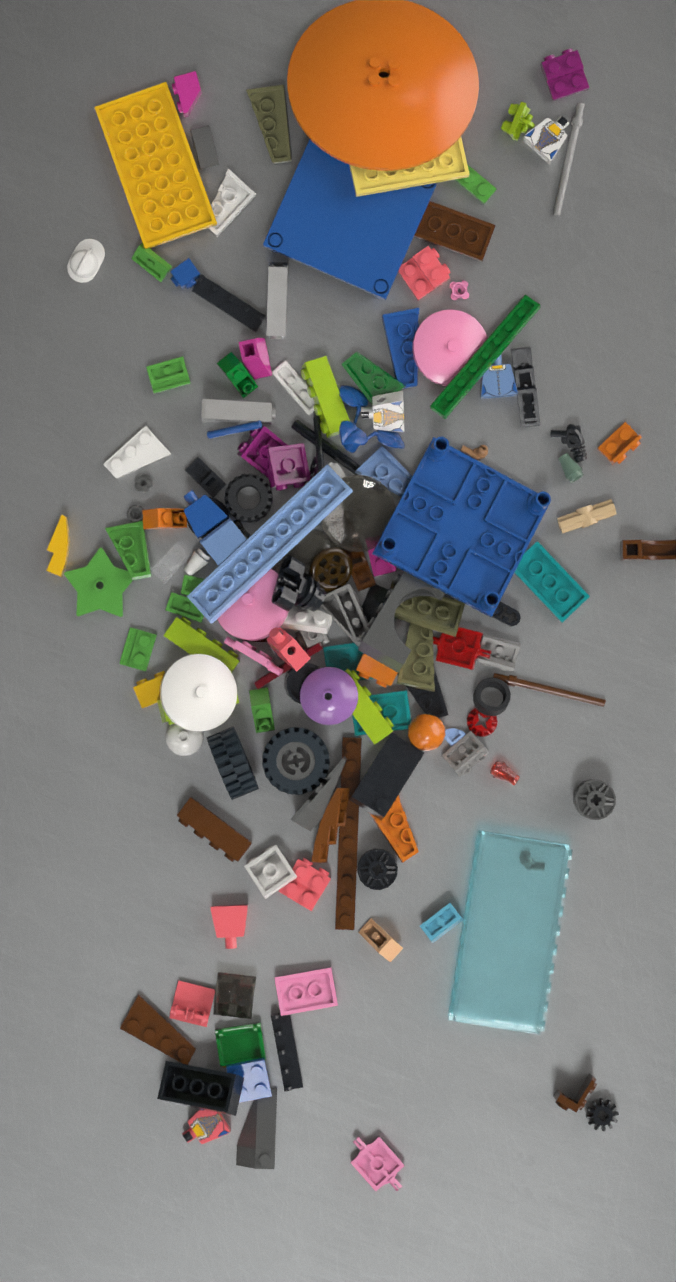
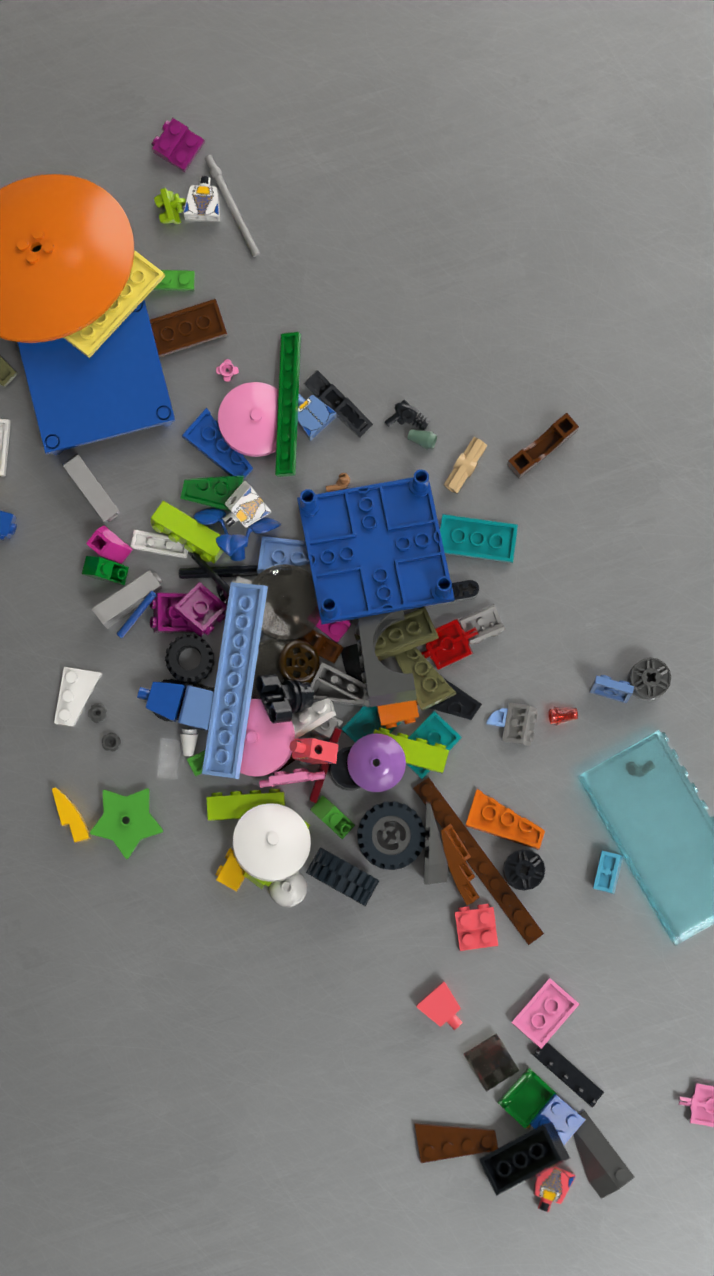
camera: 30 degrees left, 5 degrees down
bright green wing [105,521,152,580] -> none
bright green plate [119,627,157,672] -> none
orange slope [142,508,187,530] -> none
bright green plate [146,356,191,394] -> none
bright green plate [165,592,204,623] -> none
coral hinge [169,980,216,1027] -> none
reddish brown brick [177,797,252,862] -> none
black slope [185,456,226,498] -> none
black hinge [192,274,266,333] -> none
white plate [244,845,297,899] -> none
black brick [349,732,424,820] -> none
light nougat slope [358,918,403,962] -> none
coral plate [398,246,451,301] -> none
orange helmet [408,714,446,751] -> none
red gear [467,708,498,737] -> none
black tyre [473,677,511,716] -> none
reddish brown bar [493,673,606,707] -> none
orange bracket [597,422,642,465] -> none
none -> medium blue plate [590,675,634,703]

